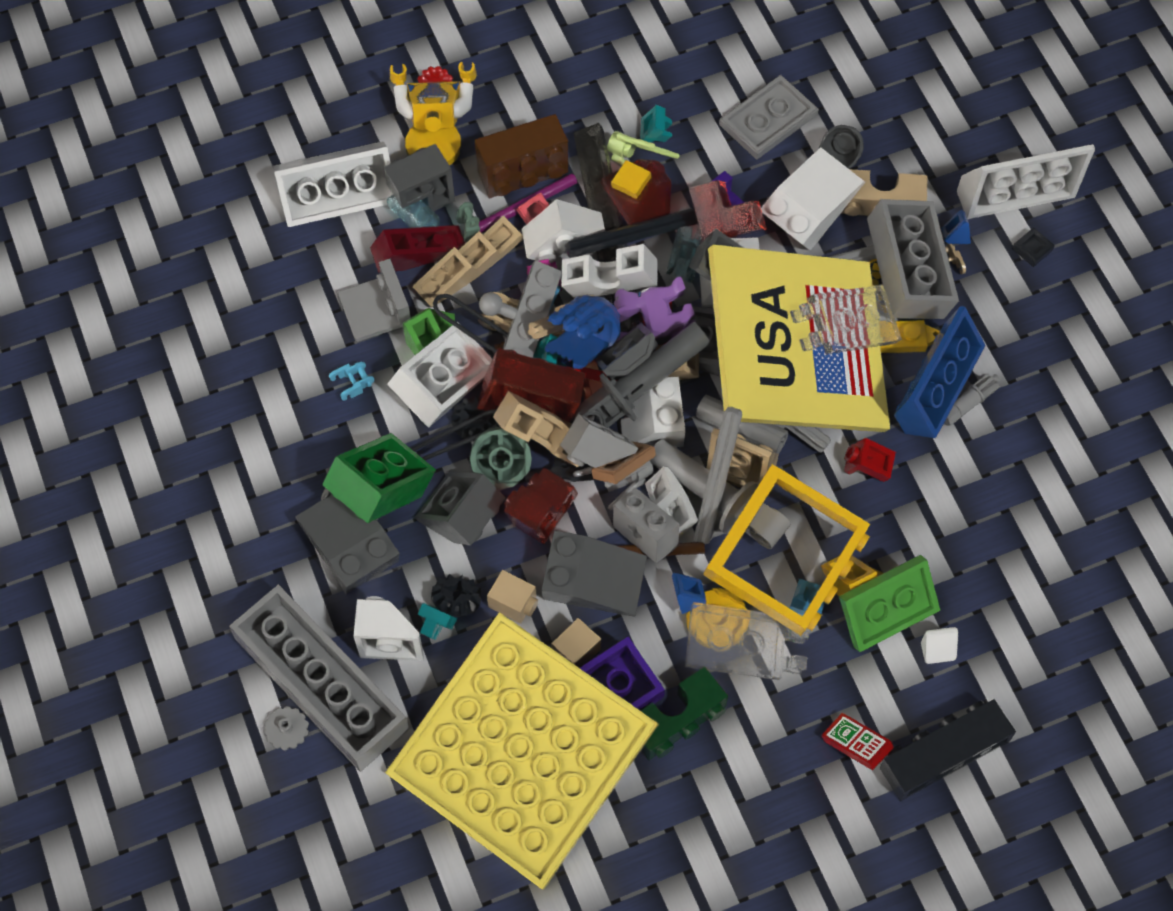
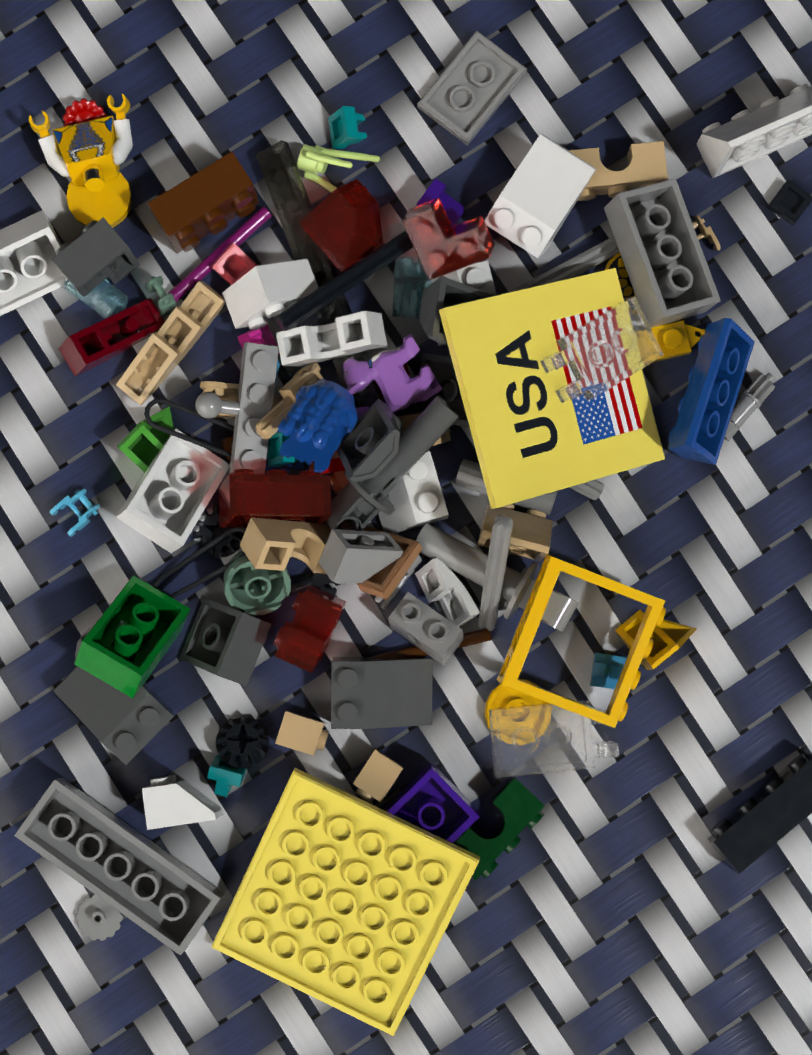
camera: 10 degrees left, 20 degrees up
light grey bracket [338,259,411,342] -> none
yellow tile [611,160,651,199] -> none
blue slope [672,573,707,614] -> none
dark grey hair [818,125,864,169] -> none
tile [822,713,893,771] -> none
bright green plate [839,555,940,652] -> none
red bracket [844,438,896,482] -> none
white slope [921,627,958,664] -> none
blue slope [941,209,971,244] -> none

